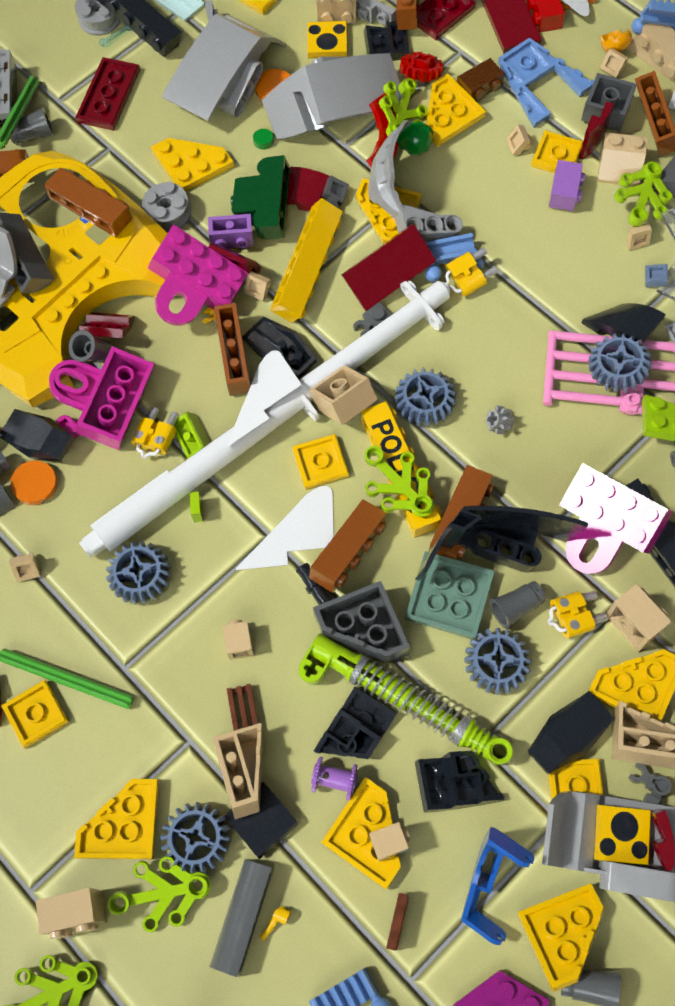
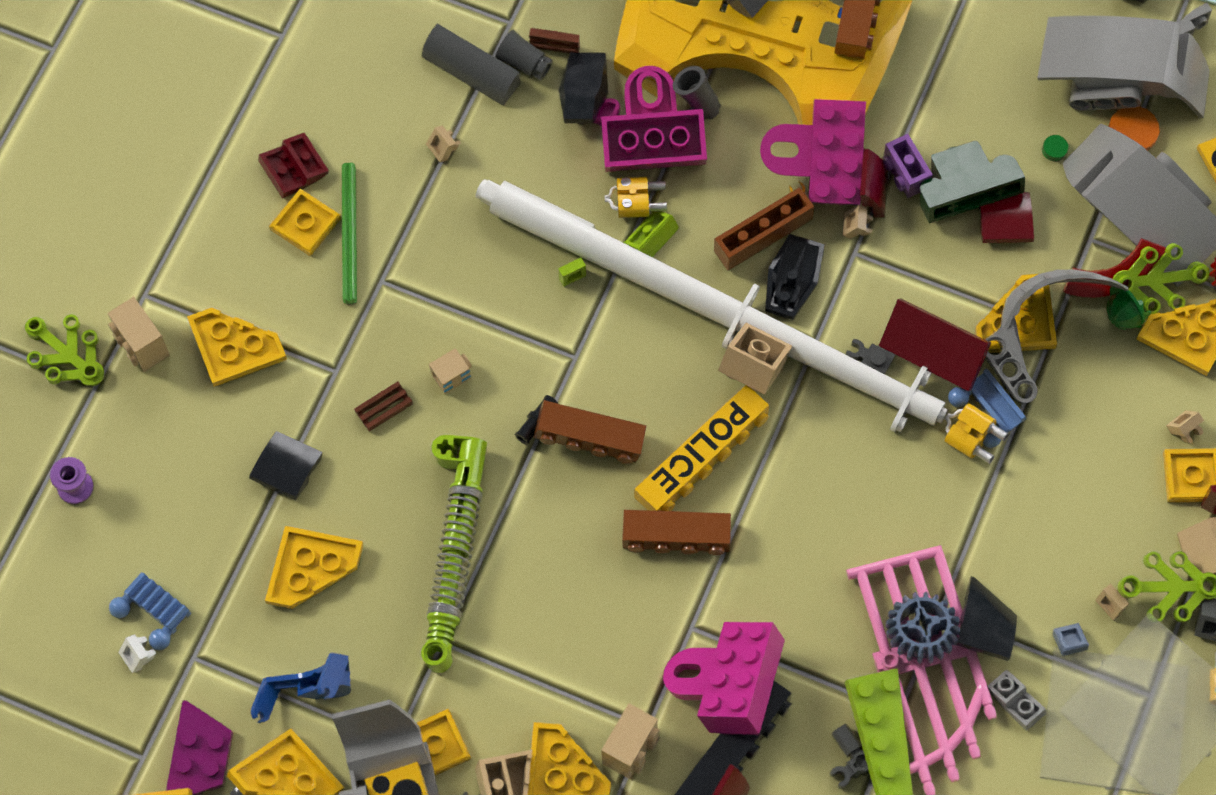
camera: 65 degrees right, 0 degrees up
orange tile [10,460,58,505] -> none
dark red slope [79,312,134,338] -> none
sand blue gear [106,540,171,605] -> none
lime plant [108,855,211,932] -> none
light grey wheel [142,182,191,232] -> none
yellow plate [151,138,234,192] -> none
sand blue gear [160,802,231,874] -> none
dark grey brick [209,859,274,977] -> none
tan wedge [212,723,263,819] -> none
white sticker [226,351,302,447] -> none
white sticker [236,486,334,570] -> none
yellow hand [259,907,291,941] -> none
yellow brick [270,198,343,323] -> none
yellow tile [292,434,349,490] -> none
medium lavender hose [311,756,358,801] -> none
dark grey brick [313,581,410,663] -> none
black slope [314,686,398,759] -> none
dark grey plate [322,175,349,209] -> none
lime plant [365,446,434,518] -> none
tan brick [369,822,411,862] -> none
copper tile [386,893,409,951] -> none
sand blue gear [395,367,456,427] -> none
sand green plate [405,551,494,639] -> none
black beam [415,506,588,581] -> none
black slope [415,751,504,813] -> none
sand blue gear [464,627,532,695] -> none
light grey gear [486,405,514,435] -> none
dark grey plant [489,581,546,629] -> none
black piece [527,691,615,775] -> none
yellow piece [547,591,608,639] -> none
medium lavender brick [548,160,585,211] -> none

